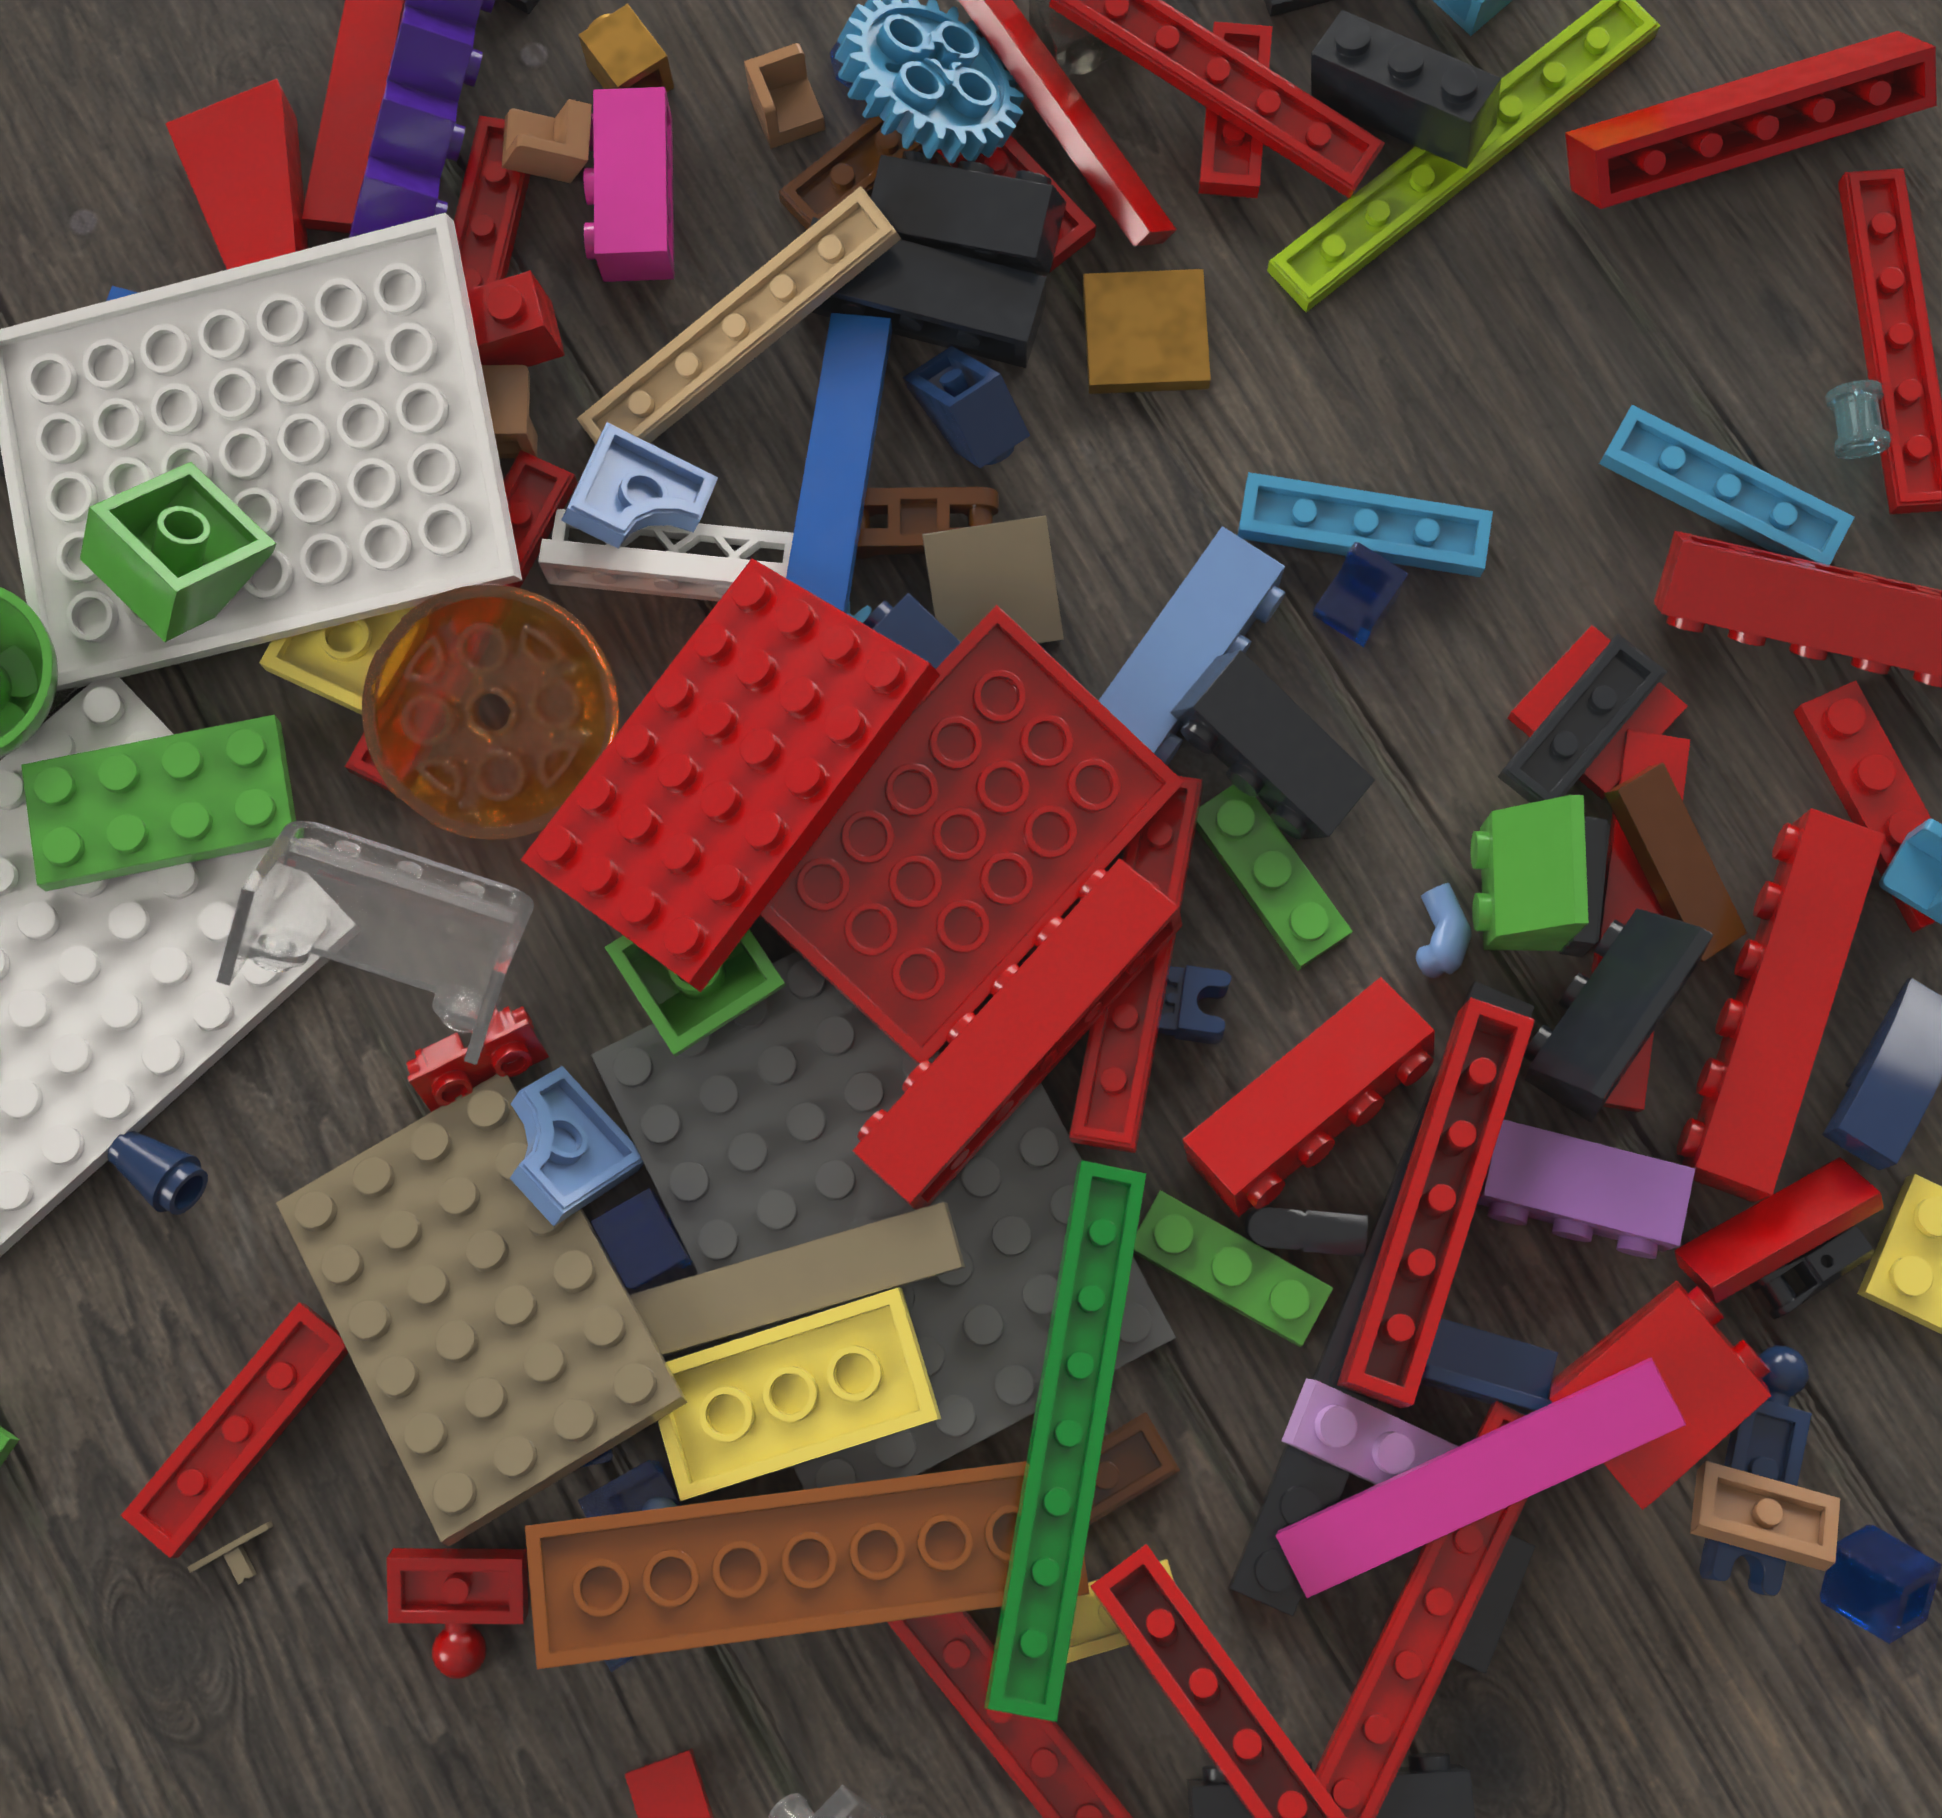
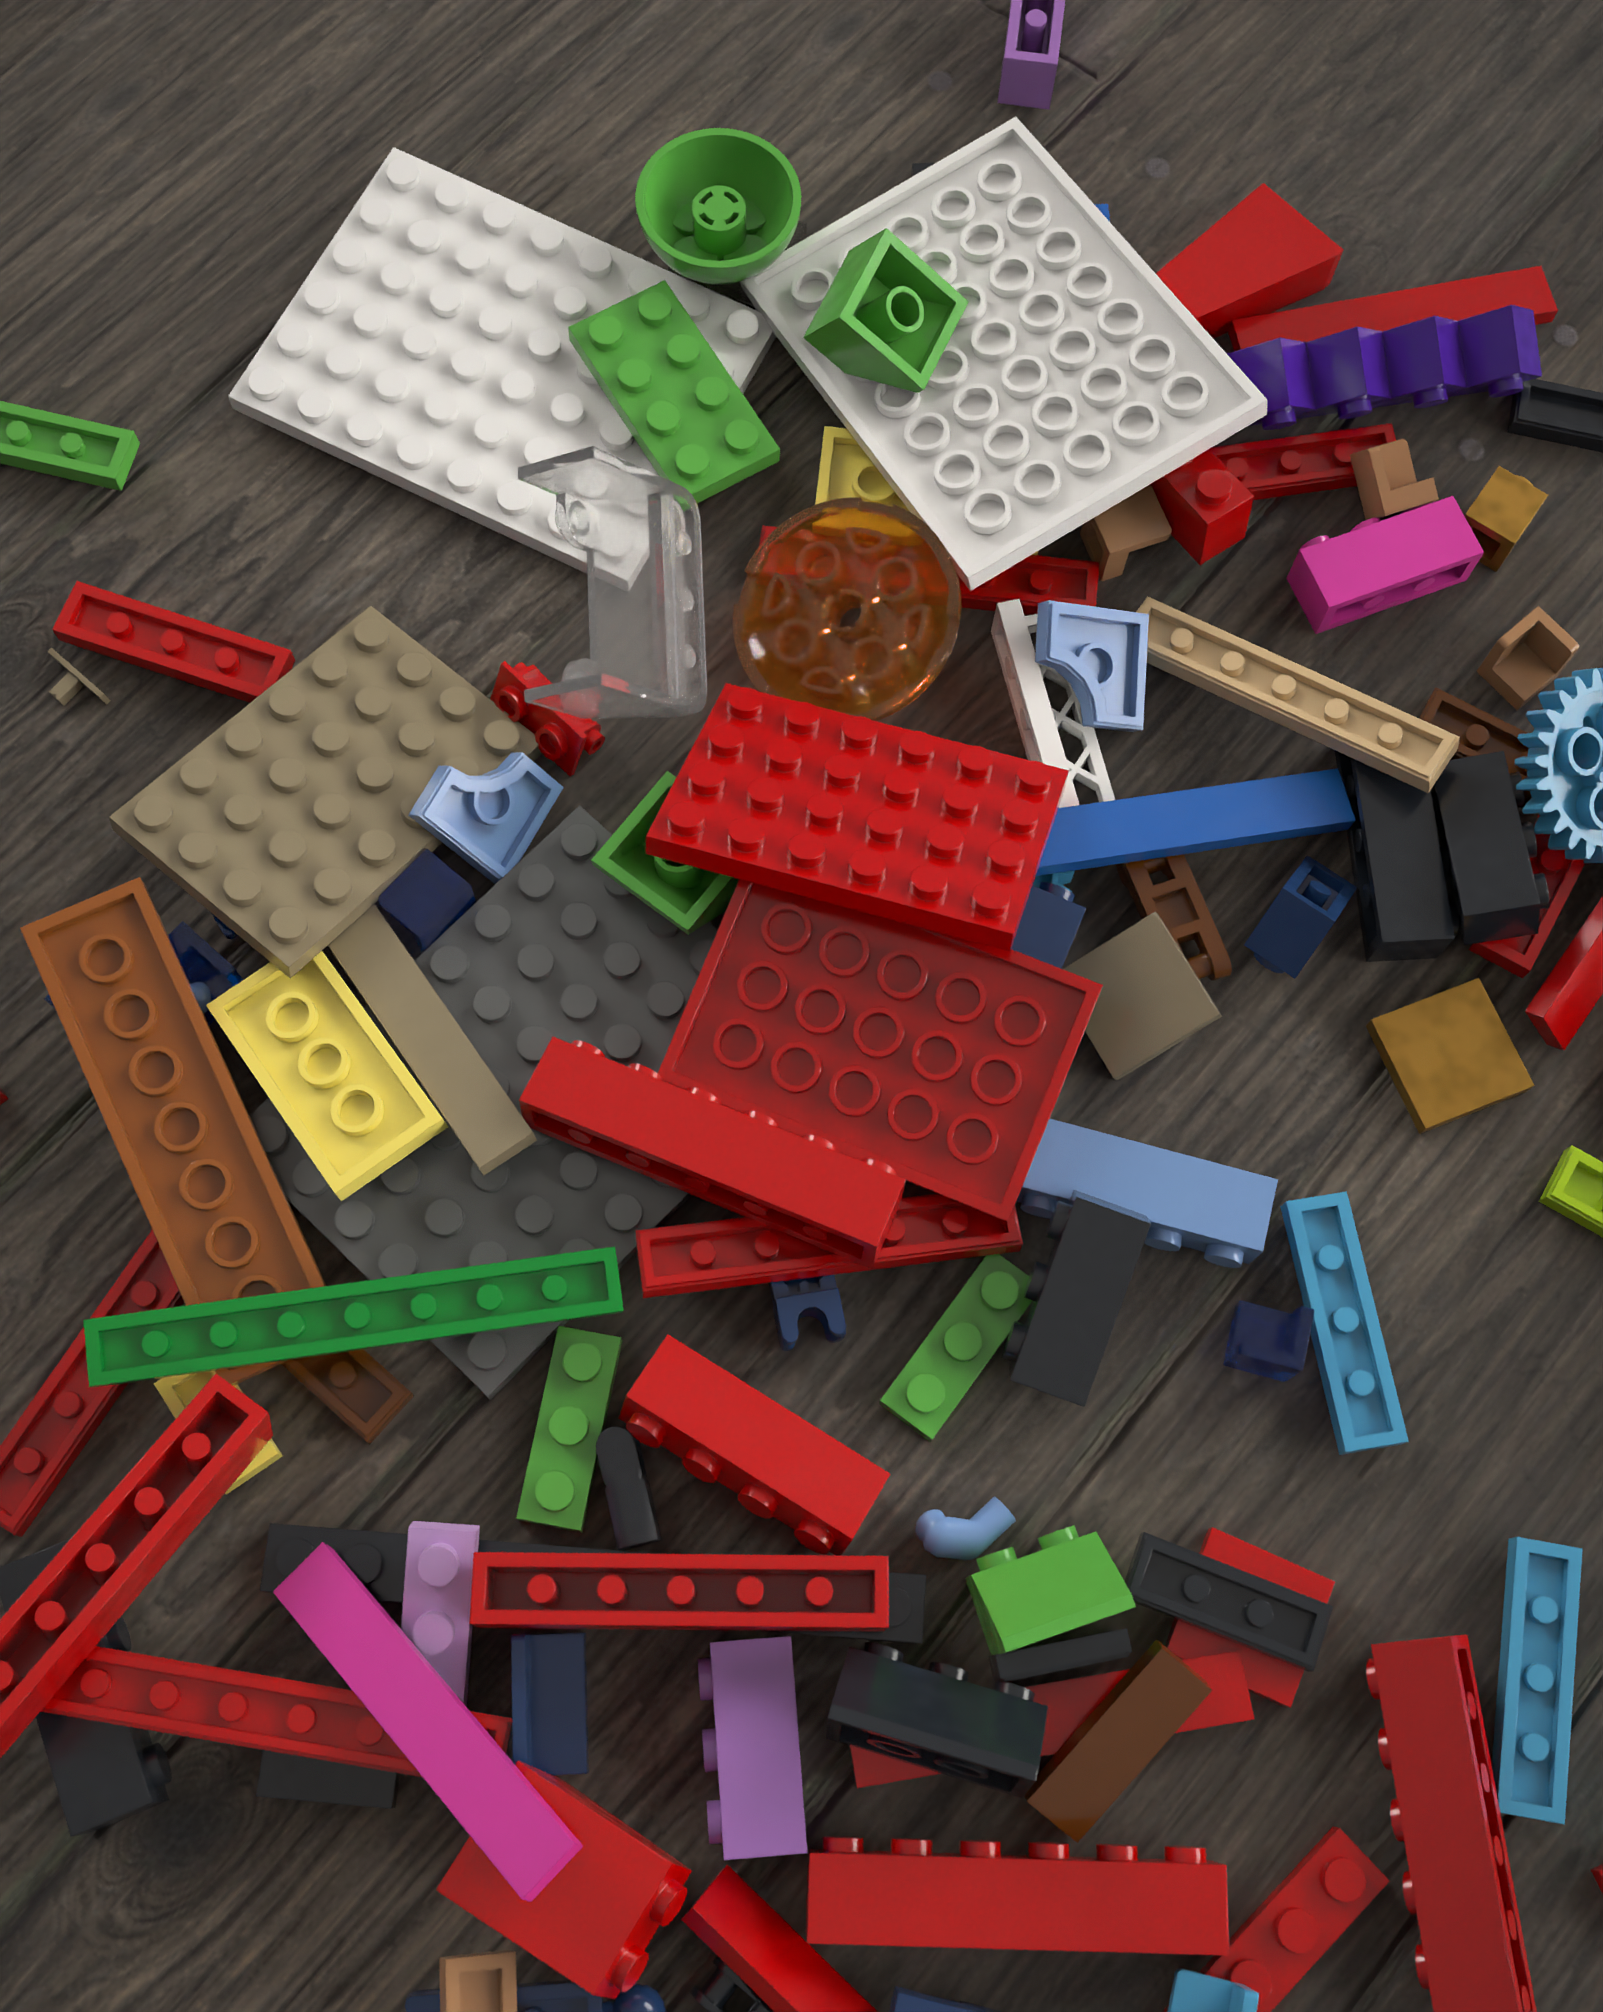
camera: 65 degrees right, 5 degrees down
dark blue cone [107,1131,208,1215] -> none
red plate [386,1548,528,1679] -> none

